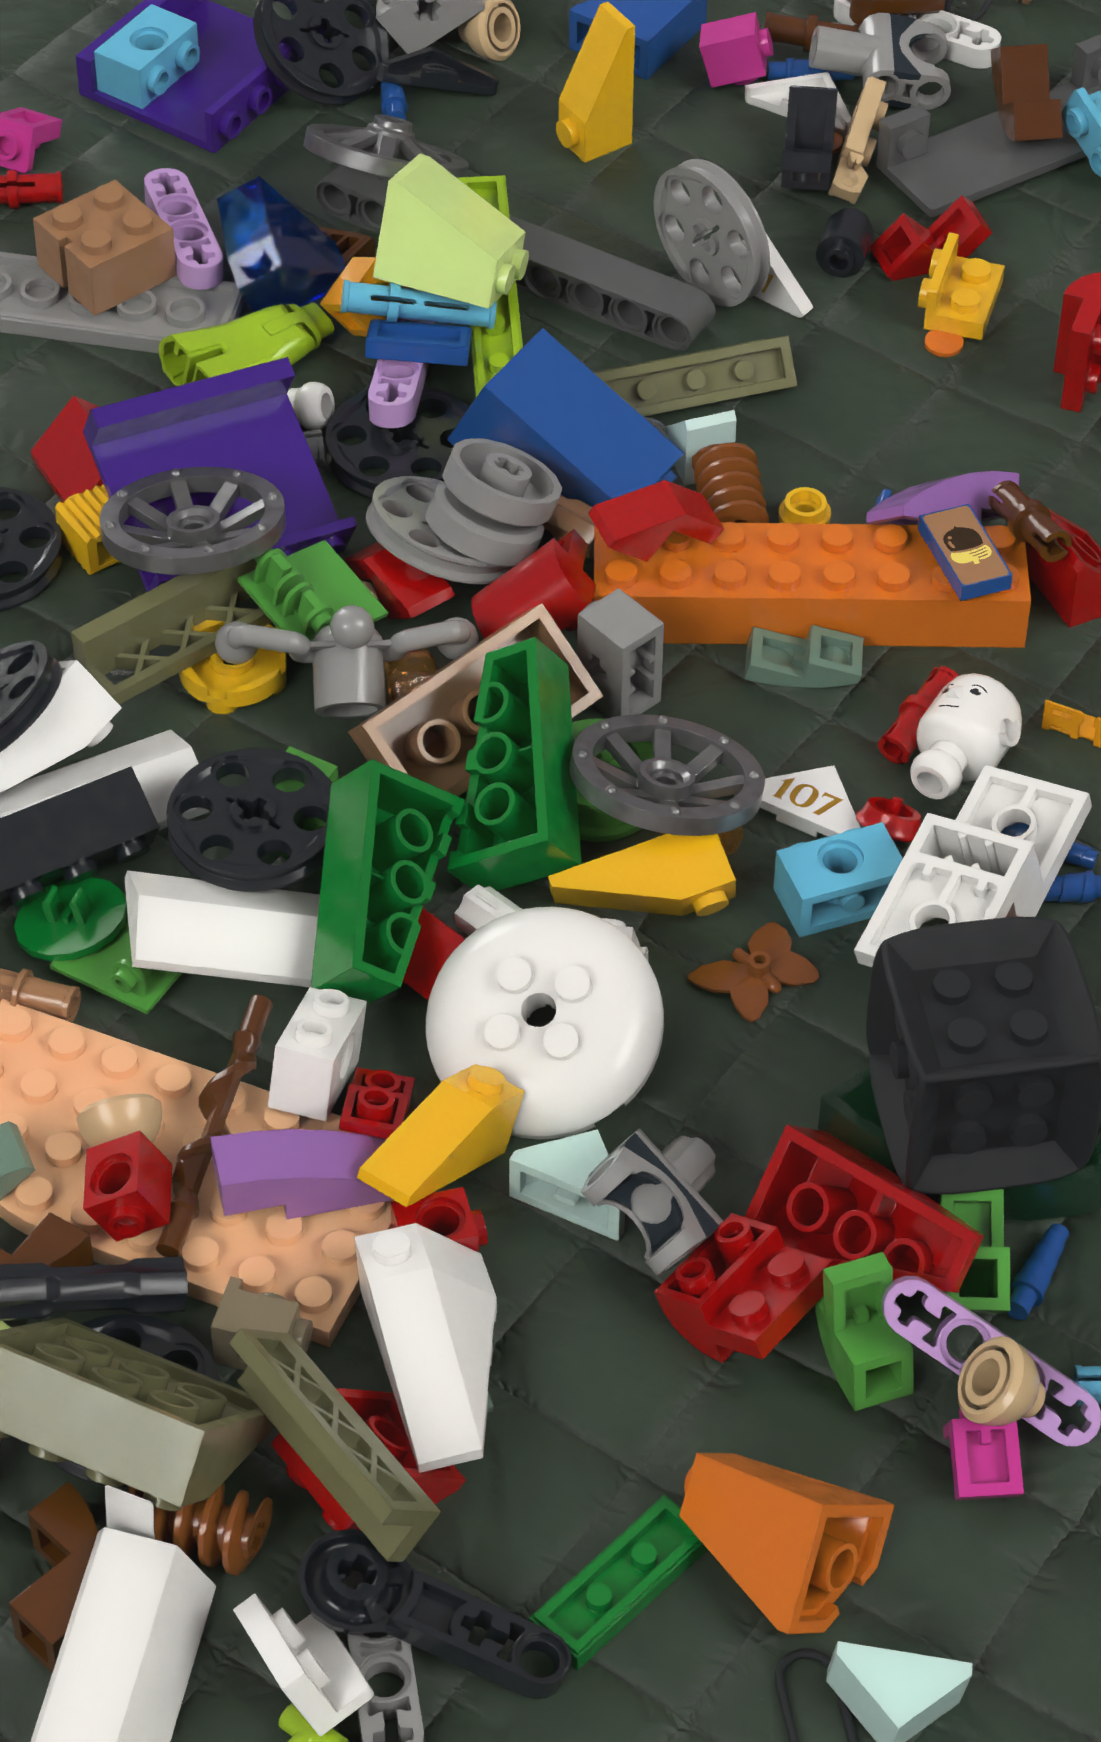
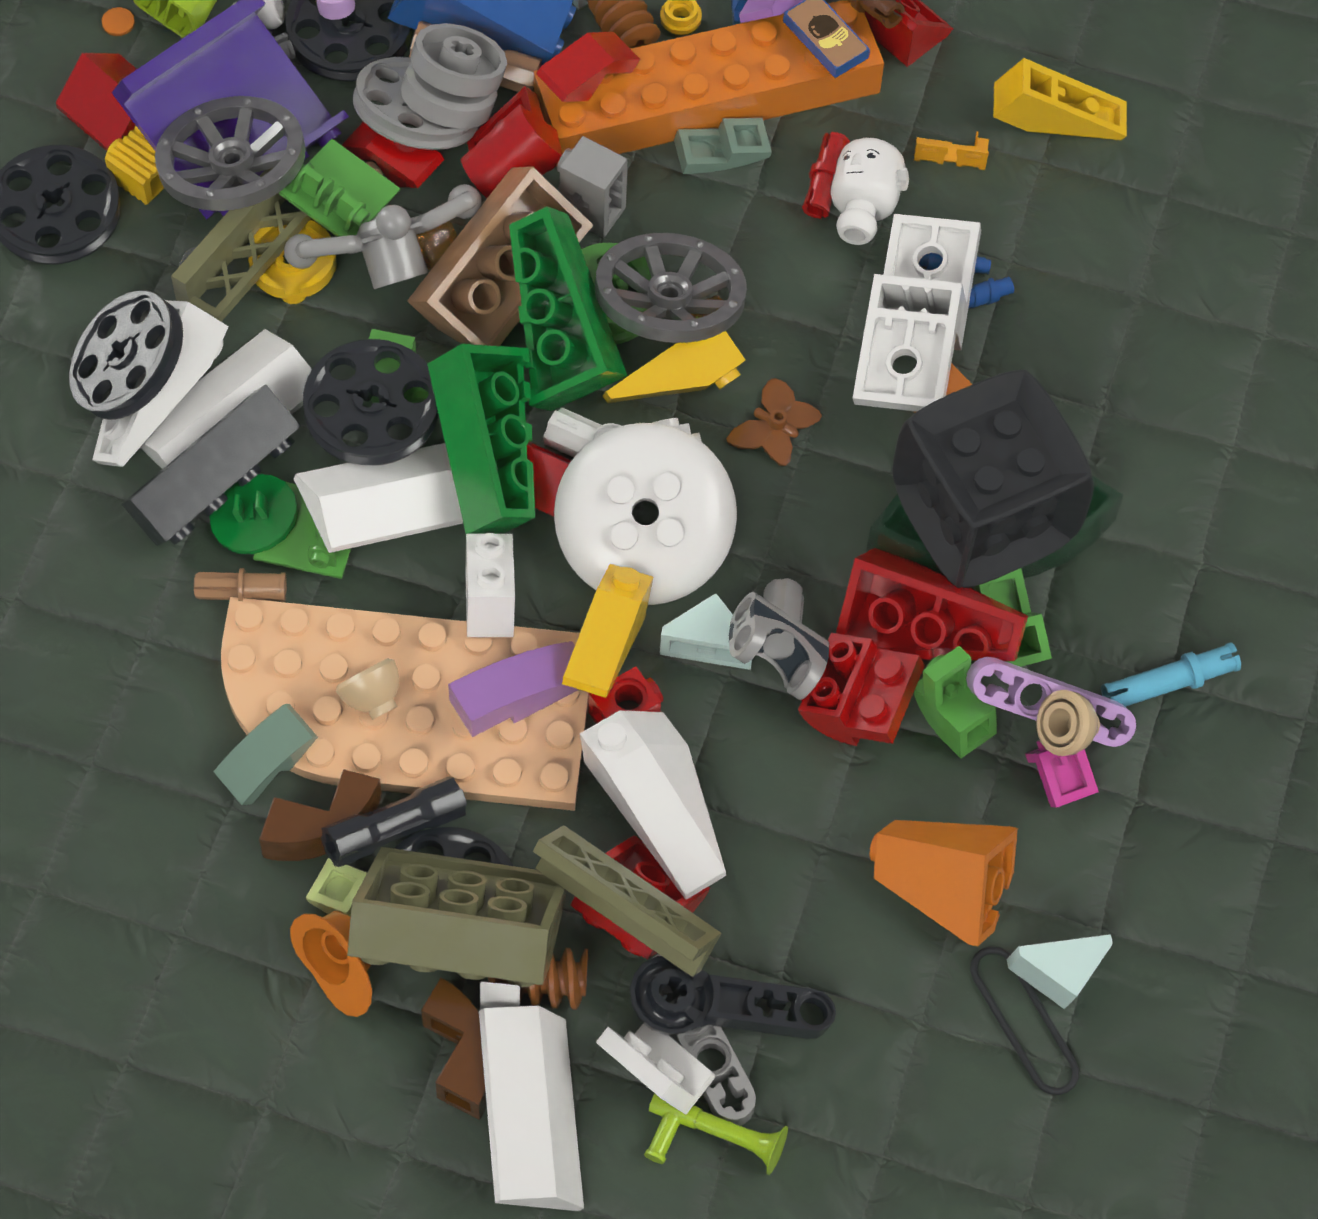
camera: 20 degrees left, 15 degrees up
red brick [83,1130,172,1242] -> none
reddish brown piece [156,995,273,1257] -> none
dark tan brick [211,1276,313,1370] -> none
red slope [339,1067,415,1139] -> none
green tile [529,1494,708,1671] -> none
white tile [734,765,861,837] -> none
medium azure brick [773,822,903,938] -> none
red hat [855,796,921,842] -> none
blue animal [1007,1223,1069,1320] -> none
none -> orange piece [102,7,135,36]

